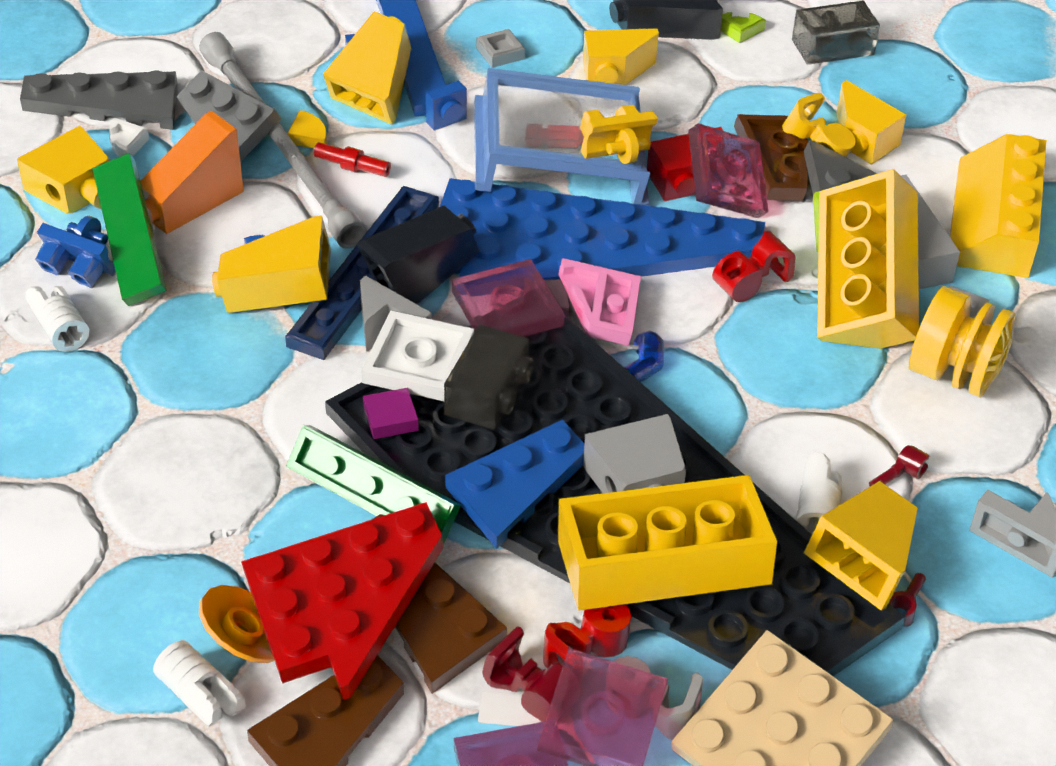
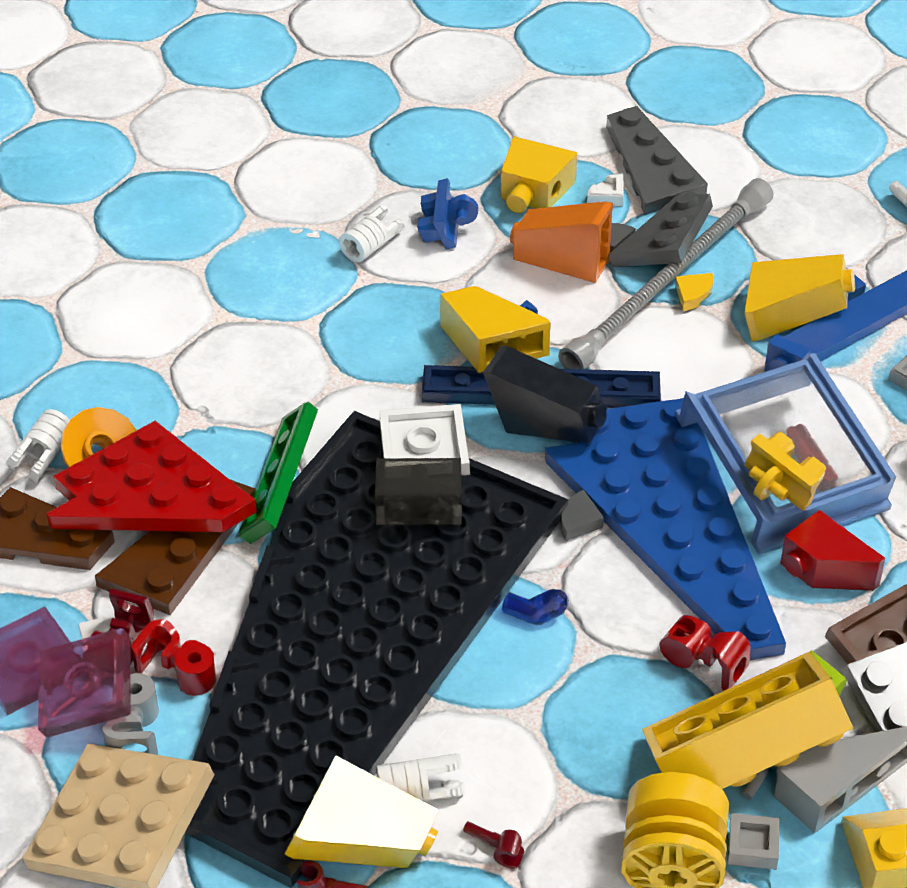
camera: 70 degrees right, 0 degrees up
green tile [92,153,167,307] -> none
red bar [314,142,391,177] -> none
light grey slope [360,276,432,351] -> none
magenta tile [363,388,418,439] -> none
blue wing [445,420,584,549] -> none
clear pink tile [452,259,564,348] -> none
yellow brick [558,475,777,611] -> none
bright pink wing [559,258,641,346] -> none
light grey torso [583,414,686,493] -> none
clear pink plate [688,123,769,218] -> none

